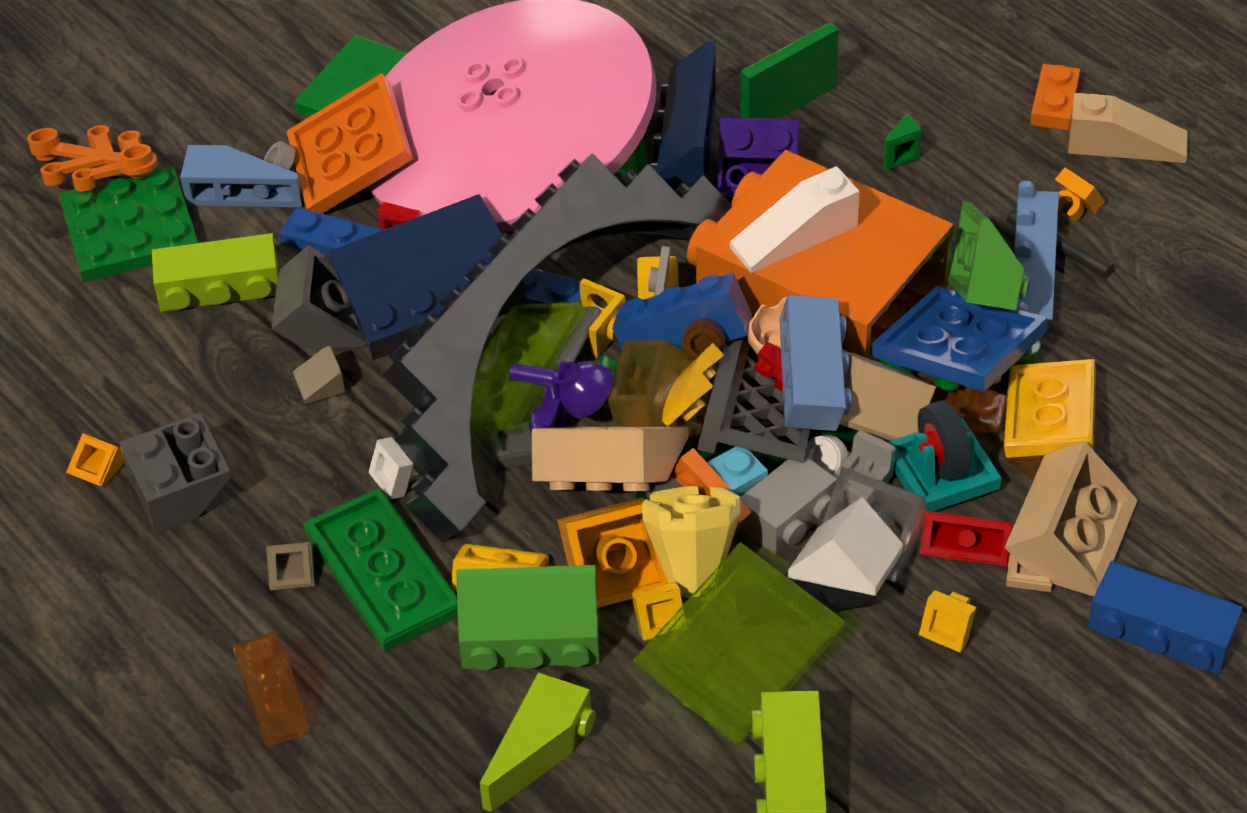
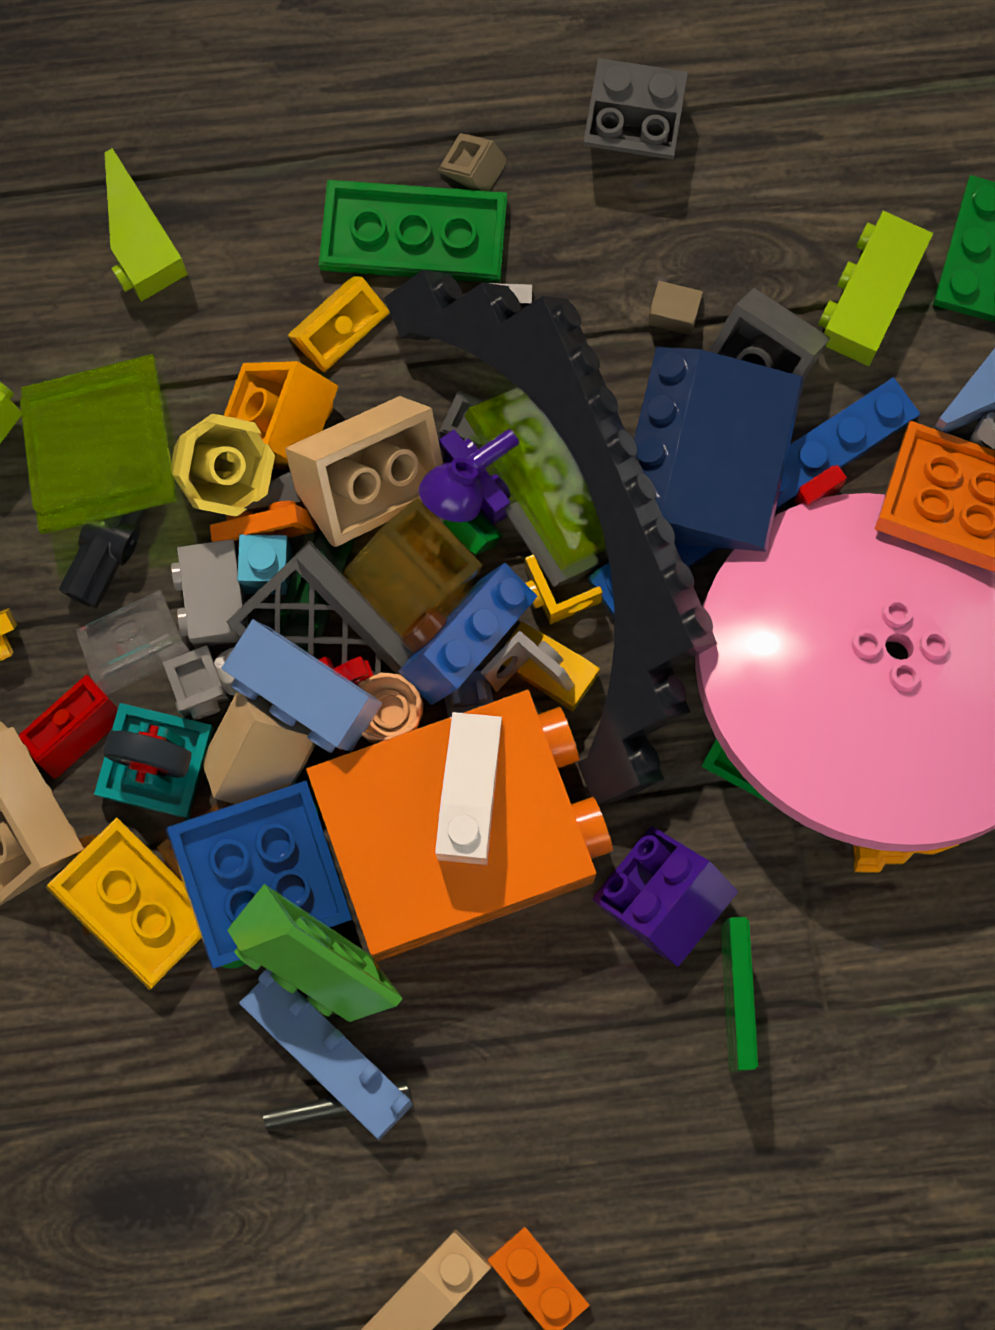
camera: 125 degrees right, 30 degrees up
light orange slope [66,433,124,488] -> none
clear orange slope [232,631,311,748] -> none
bright green slope [456,565,599,670] -> none
yellow tile [632,582,687,640] -> none
dark blue slope [650,41,716,190] -> none
yellow slope [662,343,724,427] -> none
white slope [788,497,903,596] -> none
green slope [883,114,922,170] -> none
light orange tile [1055,167,1105,222] -> none

